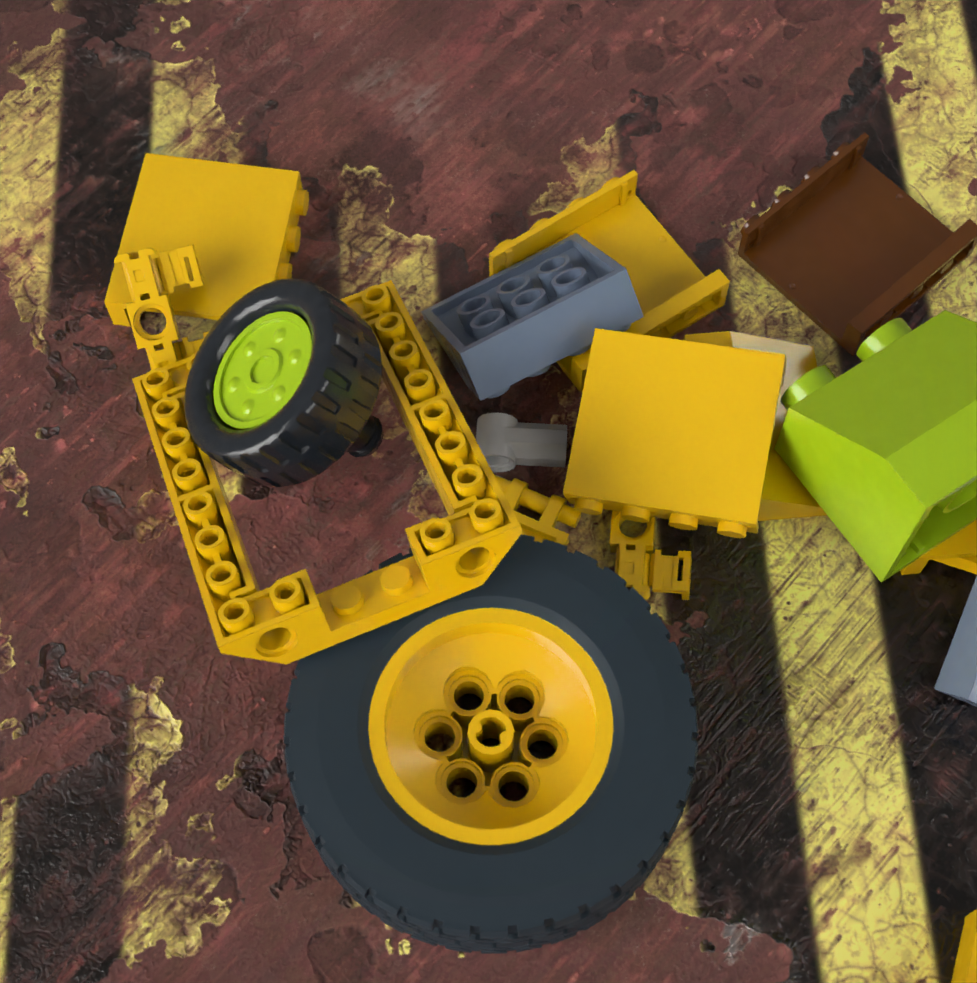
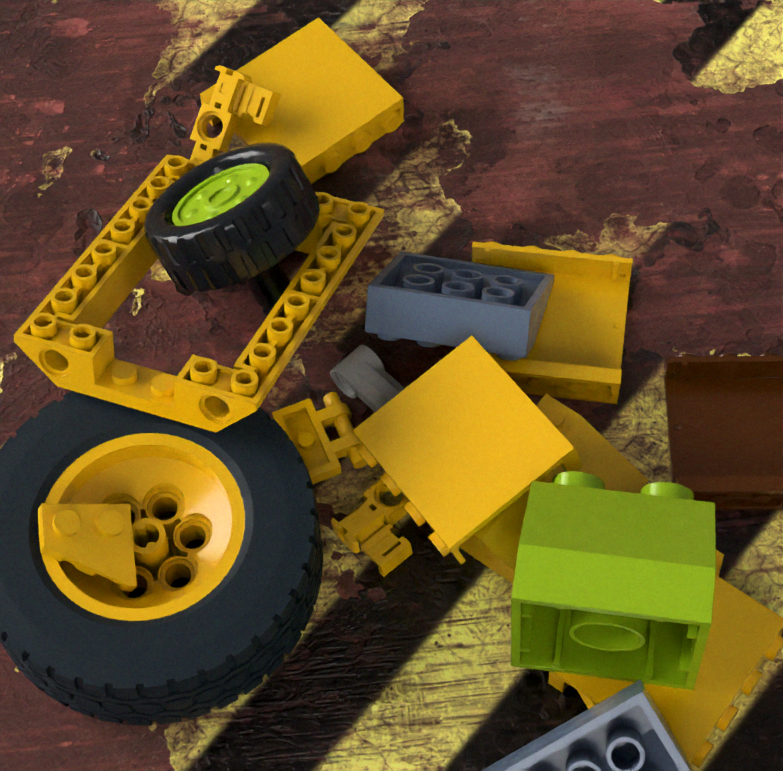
camera: 45 degrees right, 5 degrees down
none -> yellow wing [38,503,137,592]

